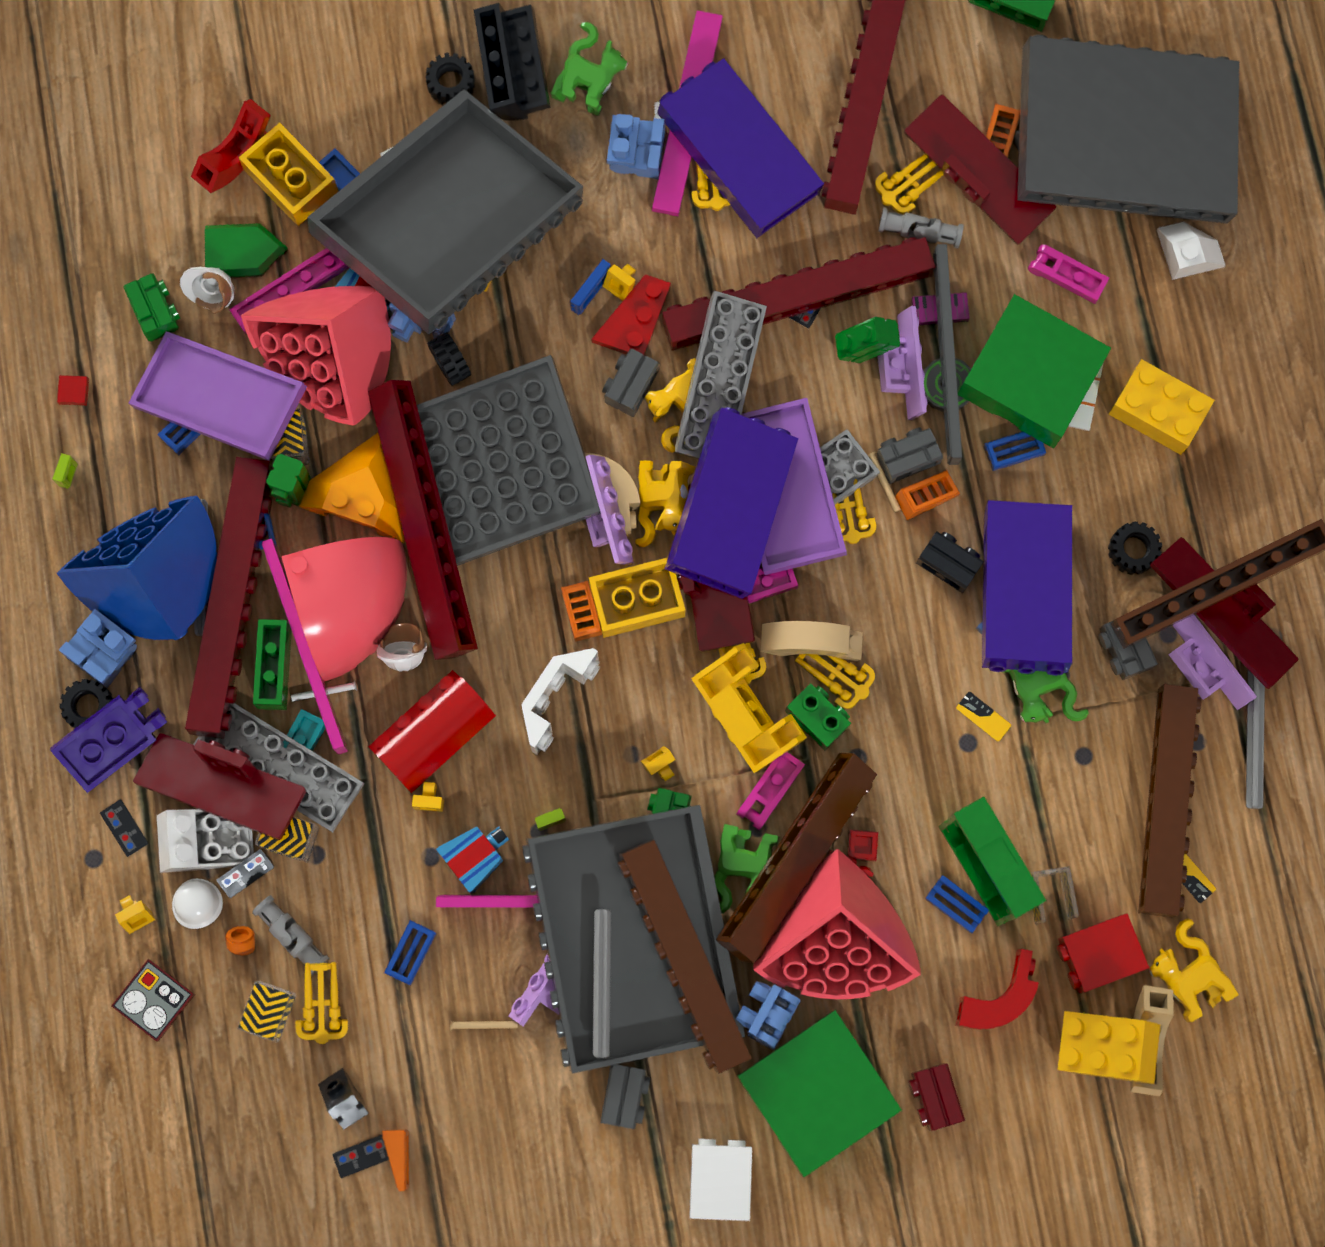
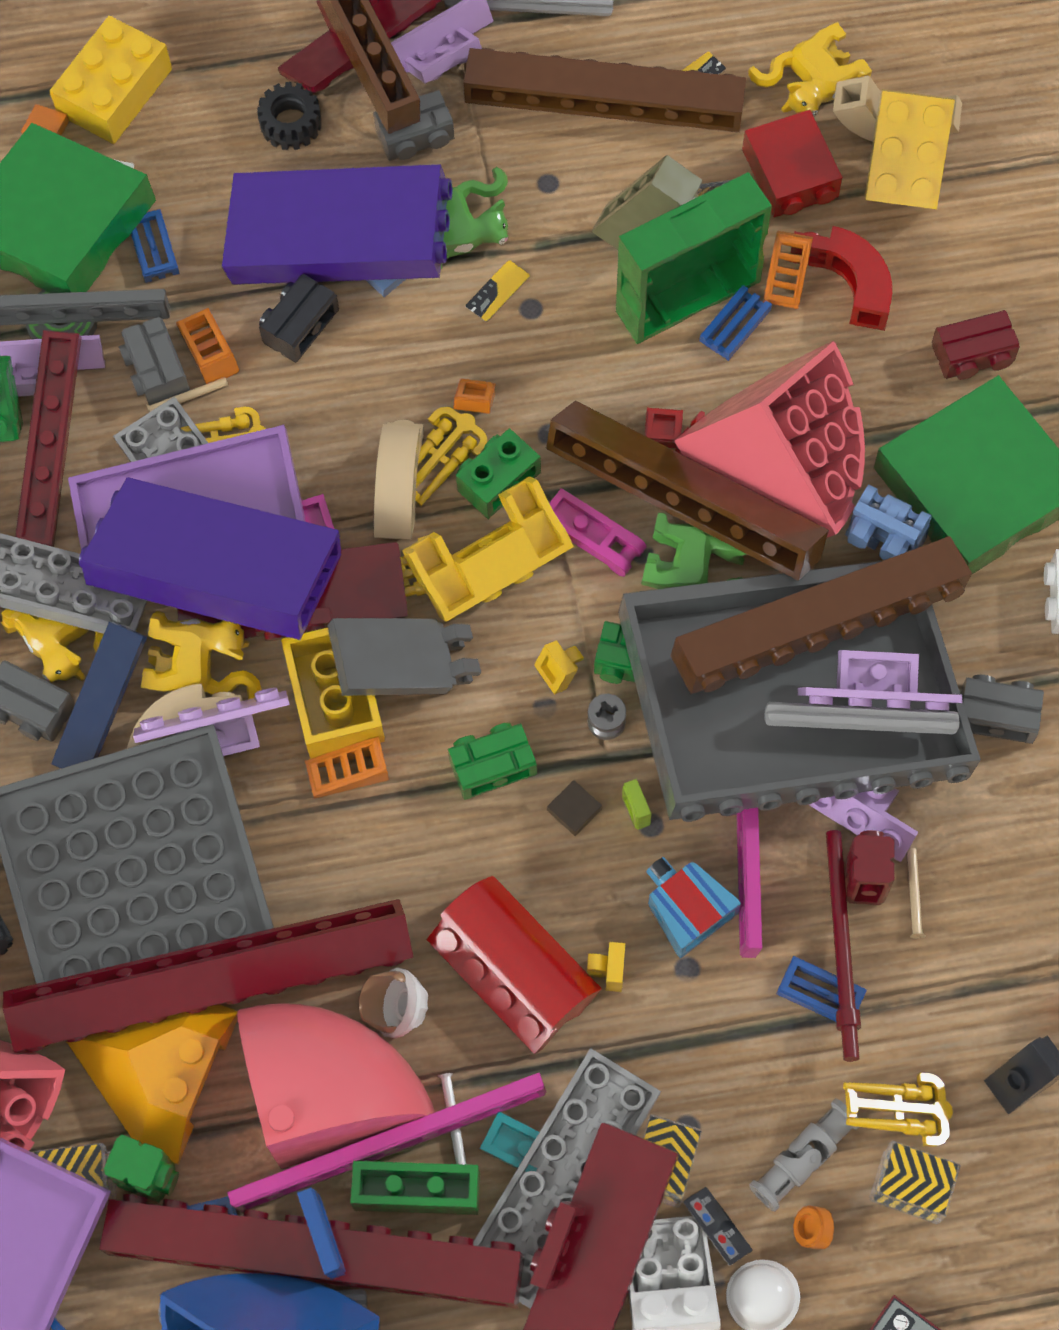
camera: 85 degrees left, 10 degrees down
white slope [521,648,600,755] -> none
none -> dark red tile [15,330,82,547]
none -> orange tile [21,104,69,136]
none -> dark blue tile [51,622,147,768]
none -> blue tile [297,1188,346,1280]
none -> dark grey tile [327,618,481,696]
none -> green brick [448,723,537,800]
none -> orange tile [454,379,496,414]
none -> dark brown tile [547,780,602,836]
none -> flat silver wheel [587,693,626,740]
none -> olive brick [591,155,703,250]
none -> orange slope [763,231,813,309]
none -> lavender bracket [798,650,962,711]
none -> dark red bar [826,830,861,1062]
none -> dark red brick [845,830,895,905]

